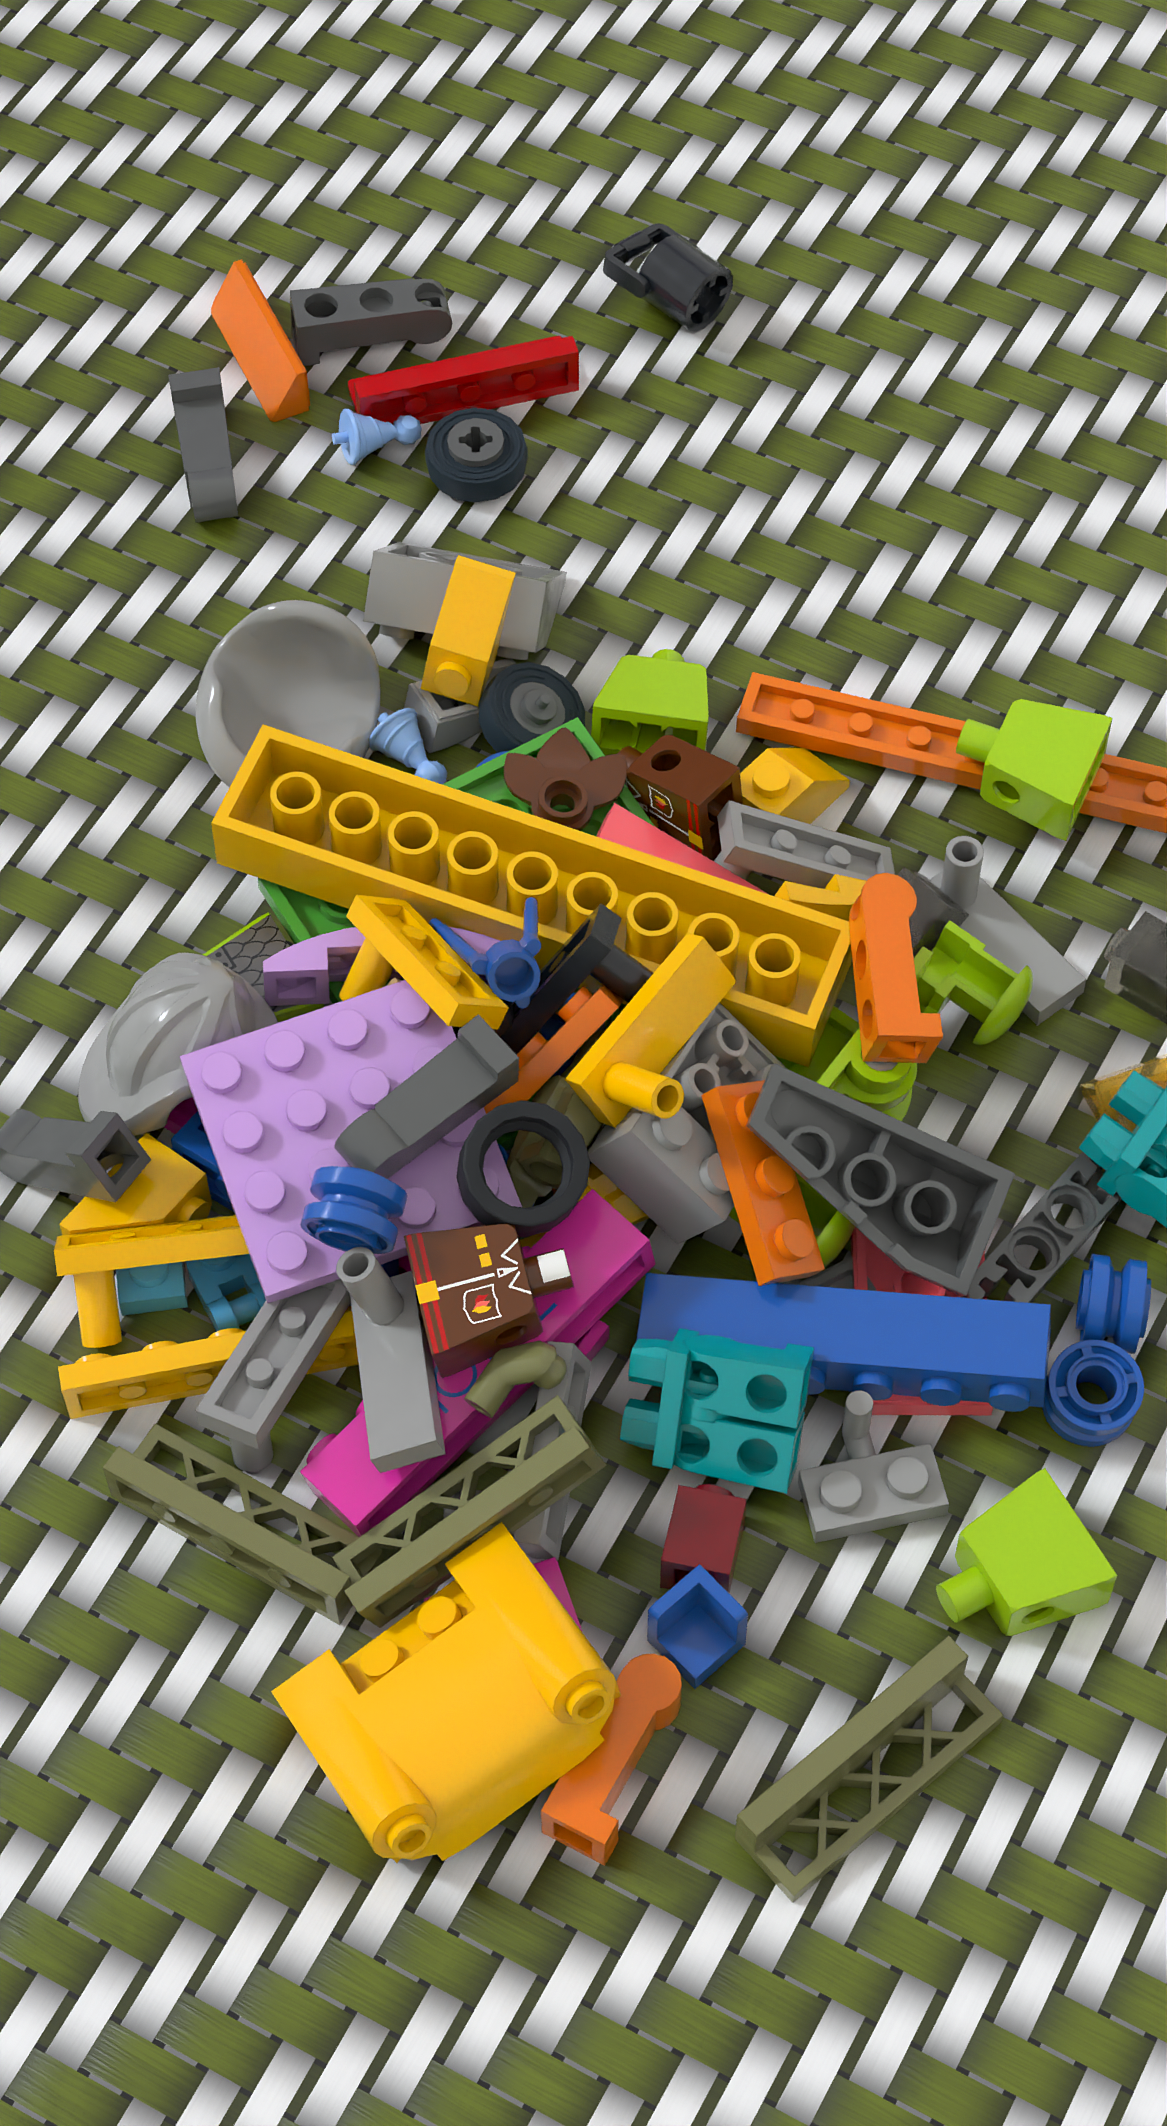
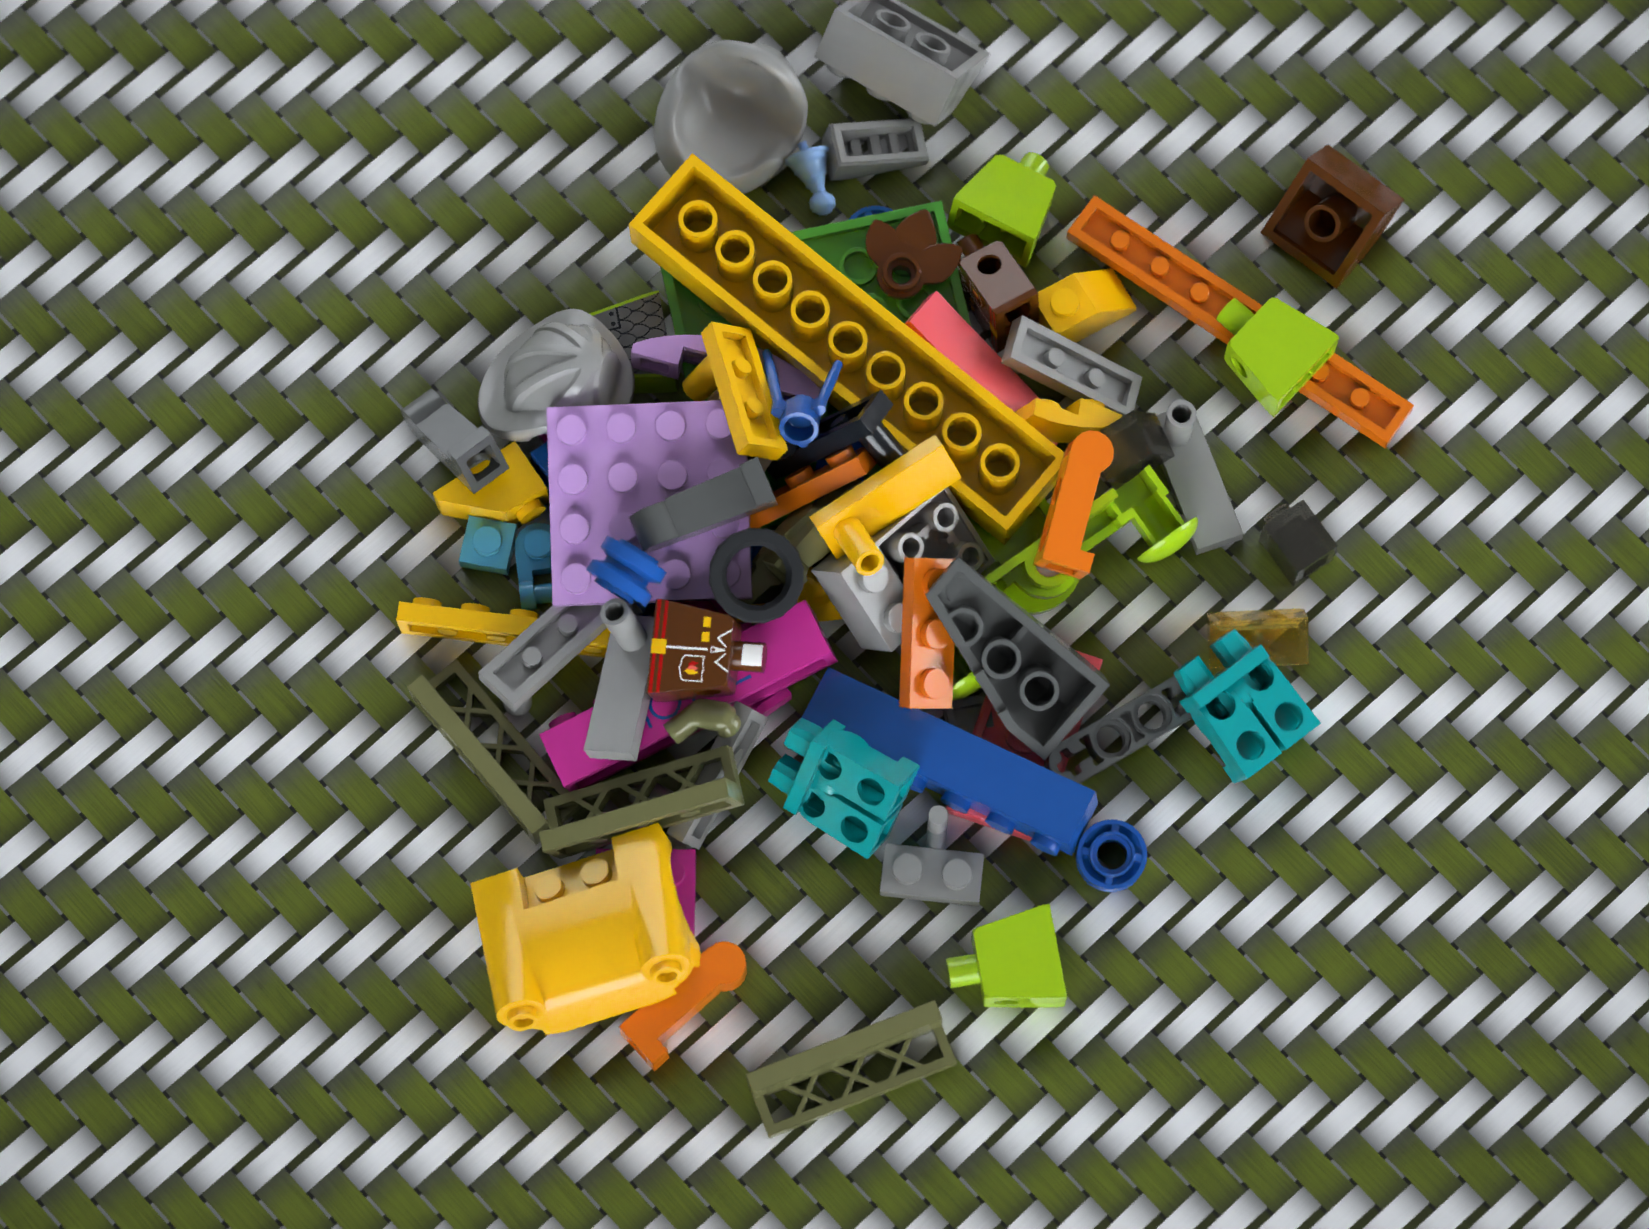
camera: 20 degrees right, 15 degrees up
yellow piece [54,1215,249,1348] -> none
yellow slope [421,555,516,707] -> none
black wheel [478,662,585,753] -> none
blue panel [647,1564,748,1689] -> none
dark red brick [660,1484,747,1593] -> none
blue wheel [1076,1254,1151,1354] -> none
none -> reddish brown slope [1260,144,1405,289]

